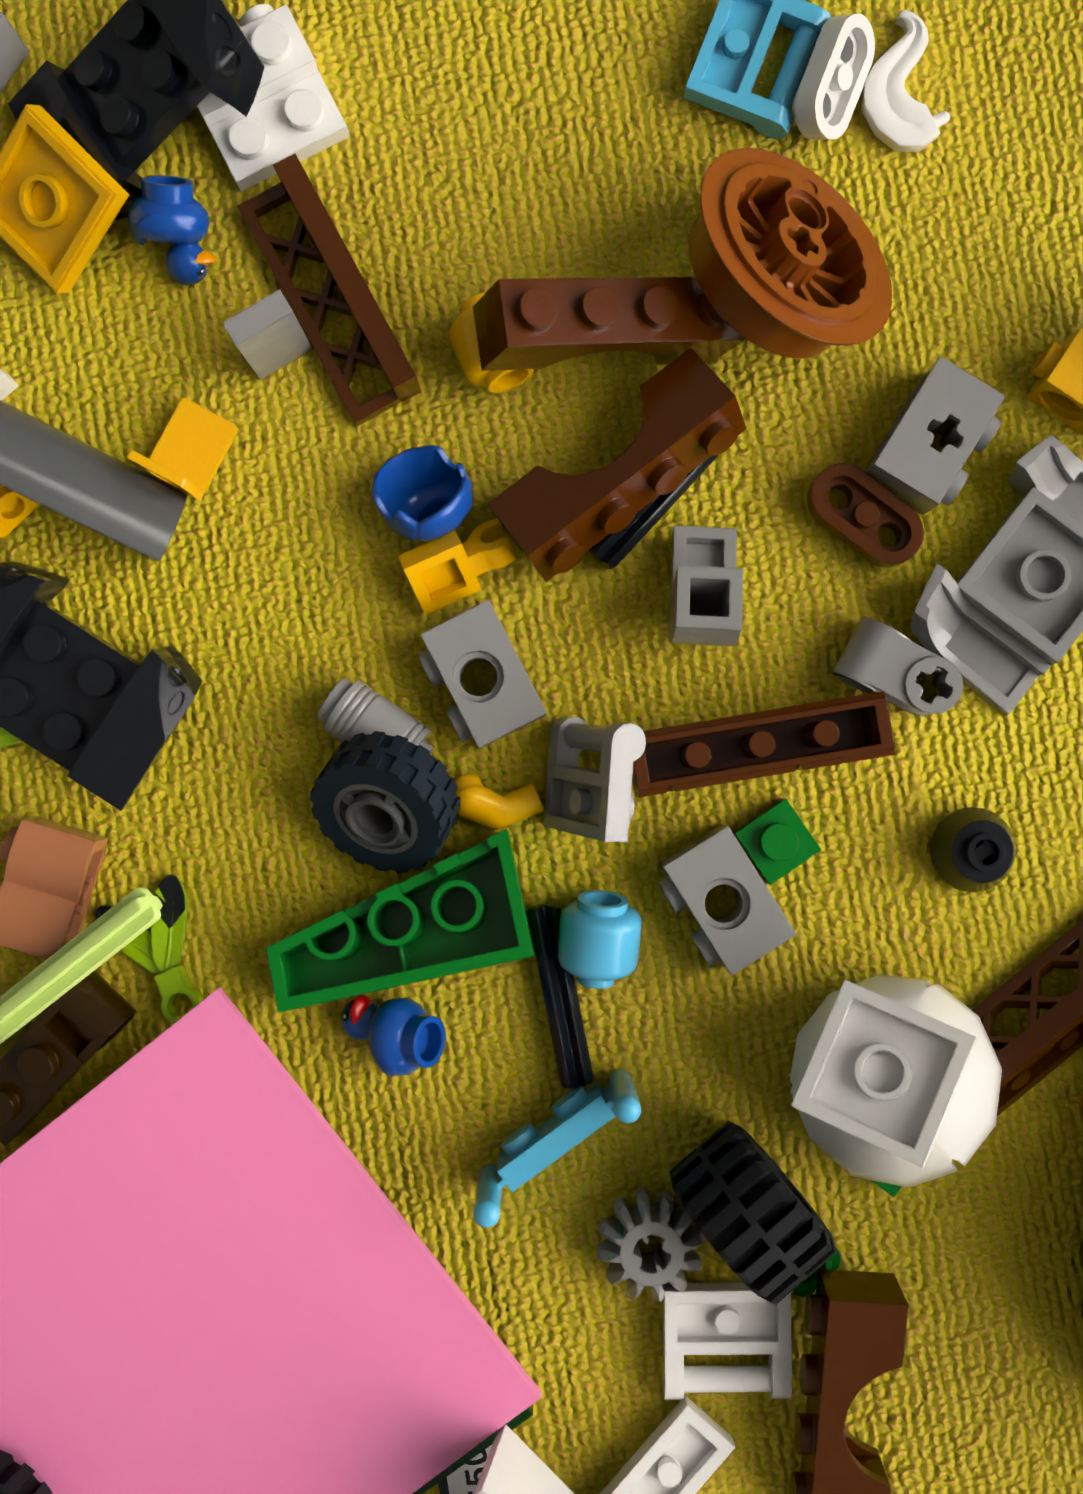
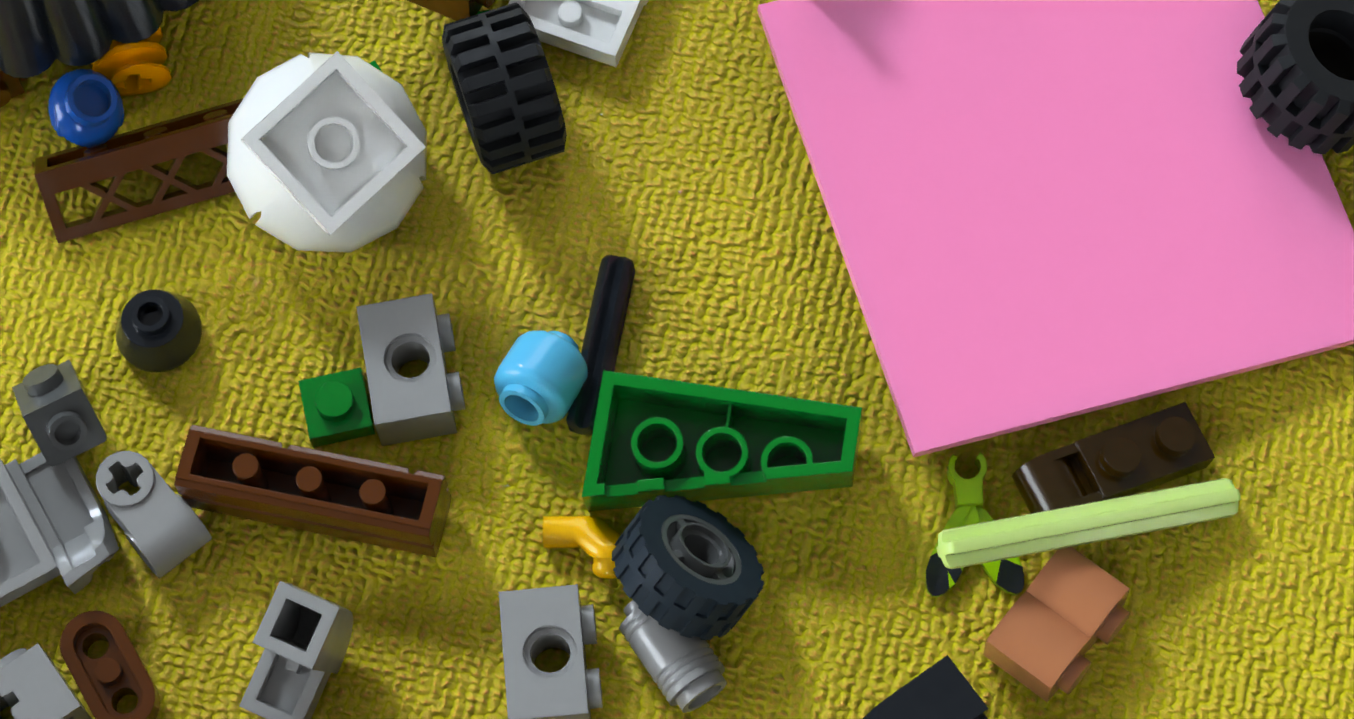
camera: 150 degrees left, 20 degrees down
blue animal [340,995,446,1077] -> none
medium azure plate [473,1069,641,1228] -> none
light grey plate [543,716,646,842] -> none
light grey gear [596,1187,704,1303] -> none
none -> dark grey bracket [12,359,107,466]

